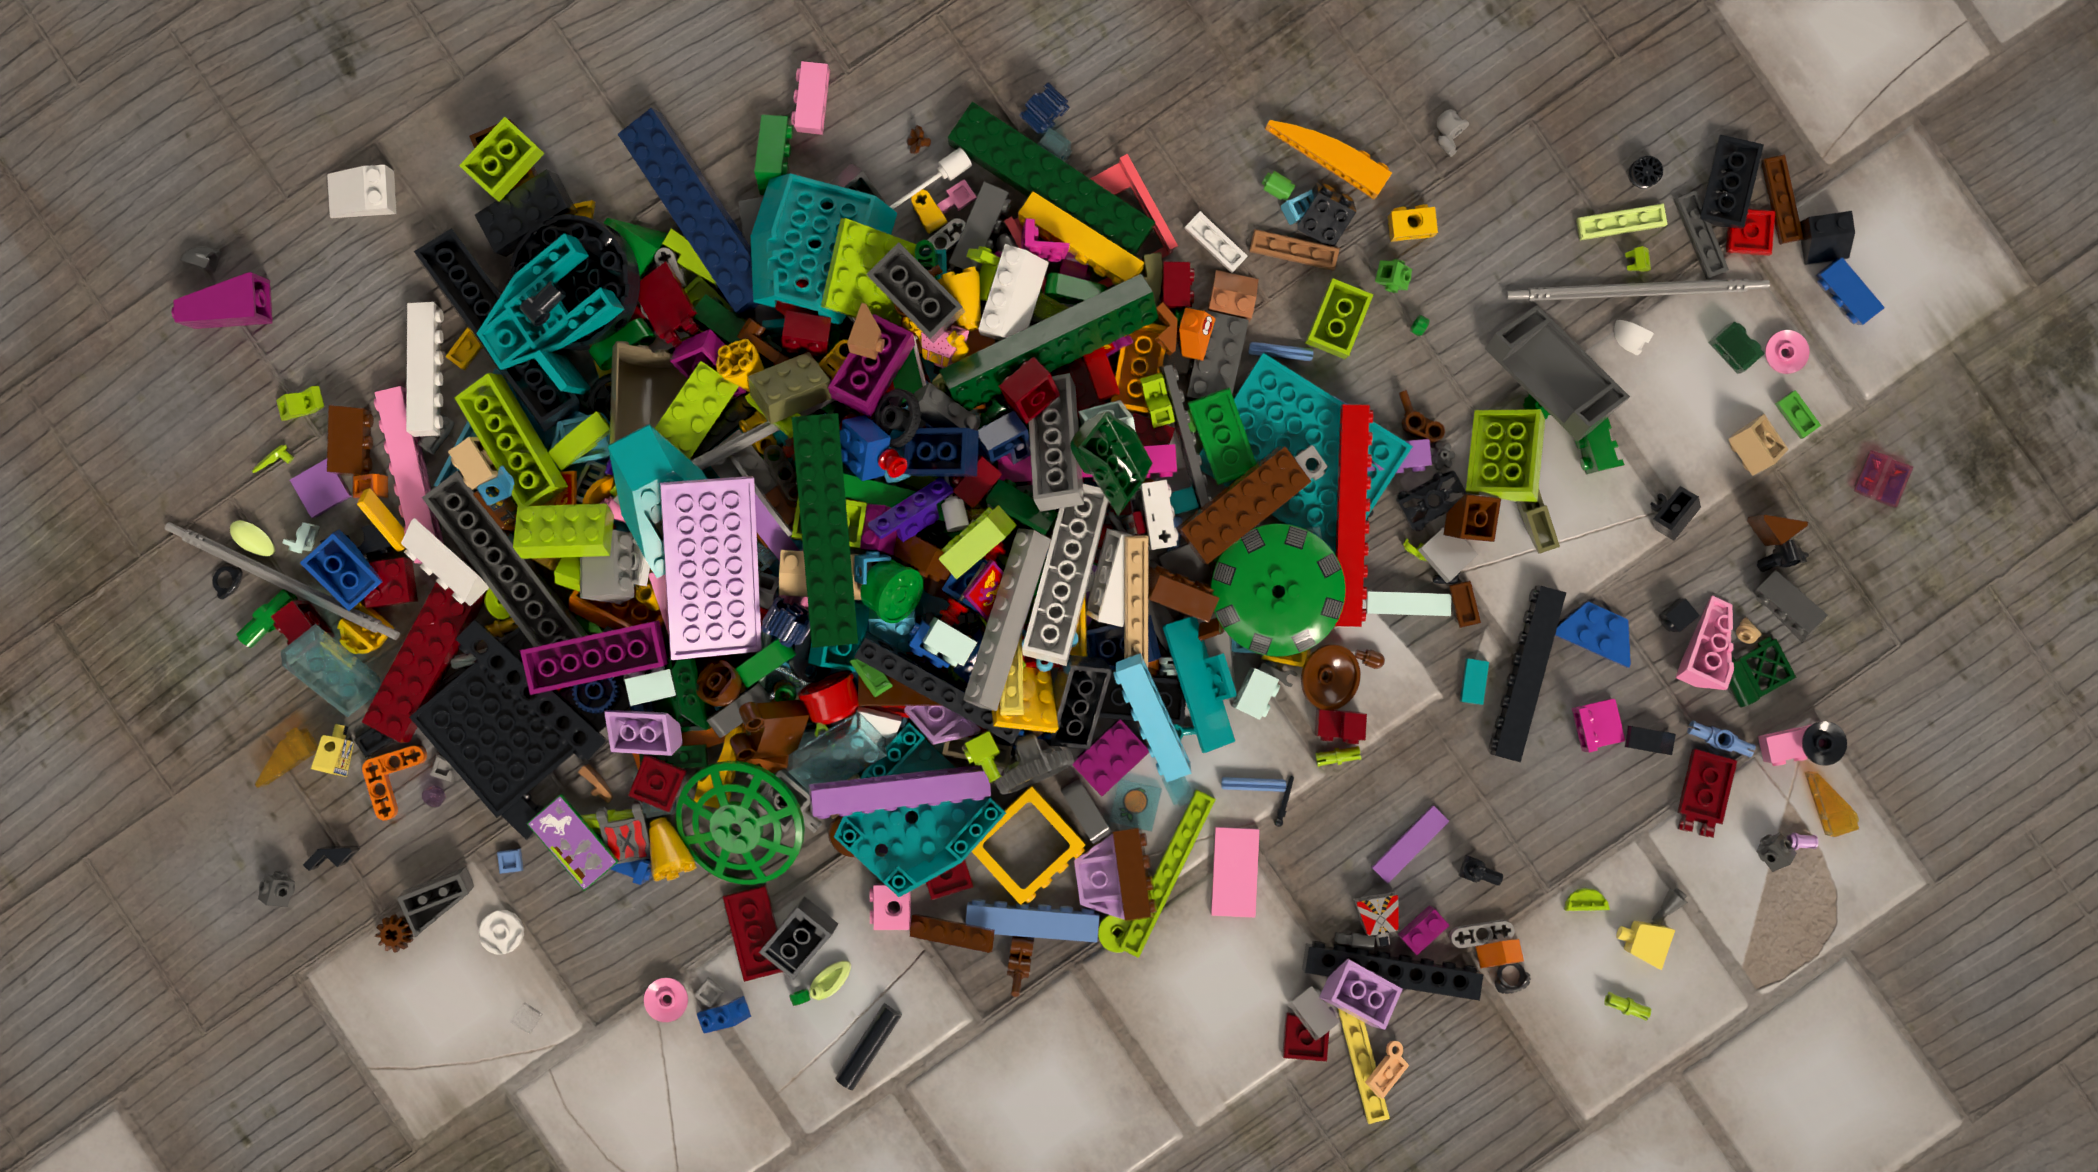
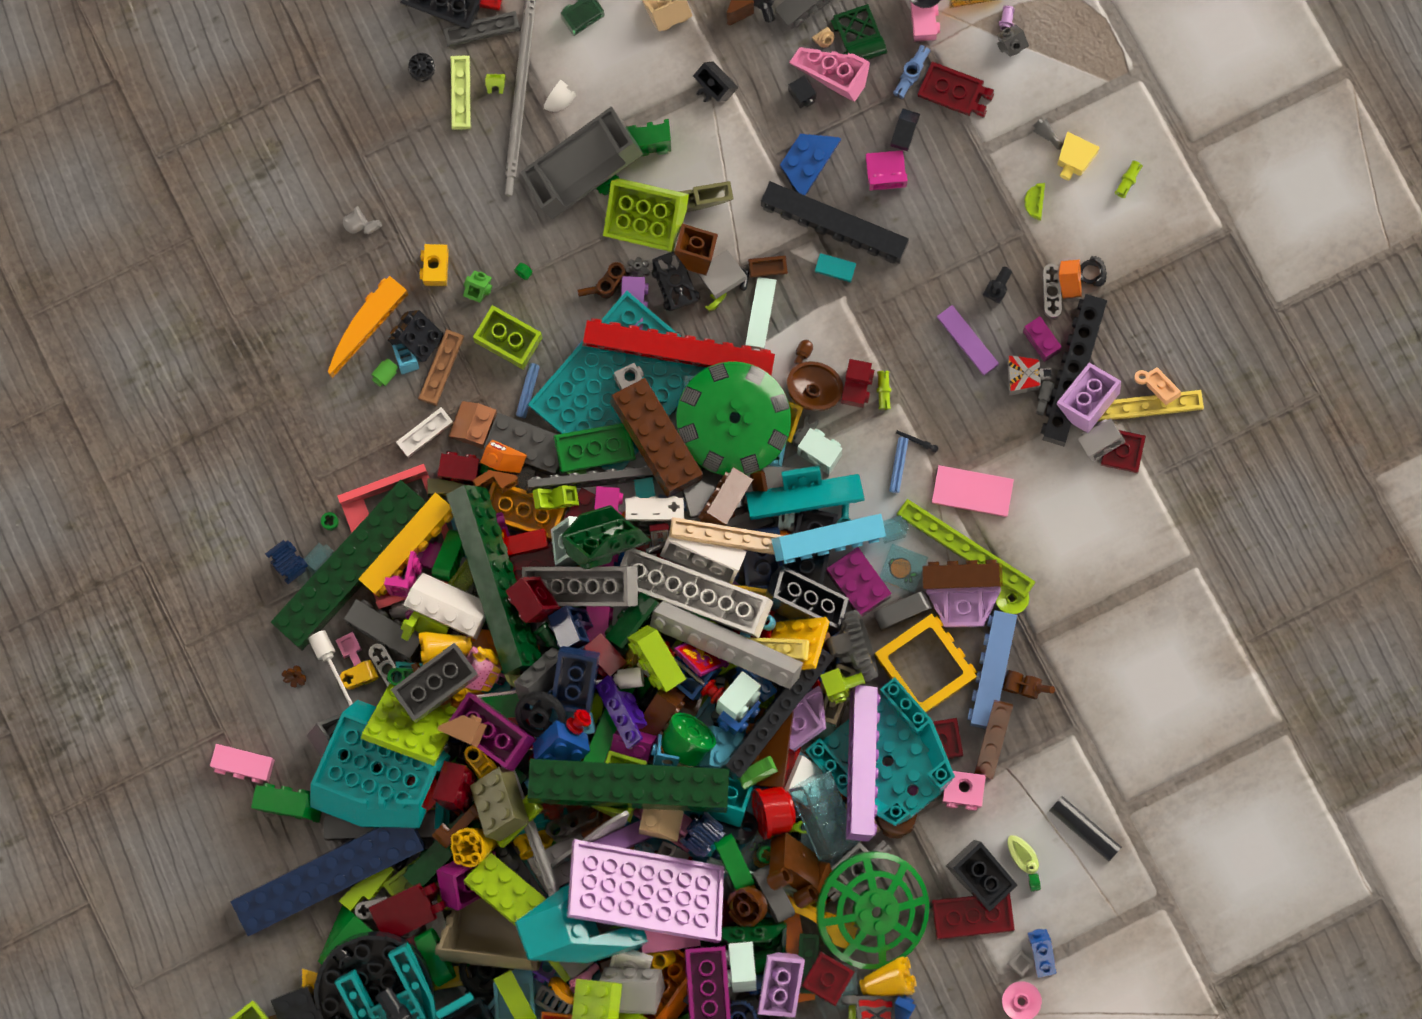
camera: 75 degrees left, 10 degrees down
none -> green bush [321,512,339,531]

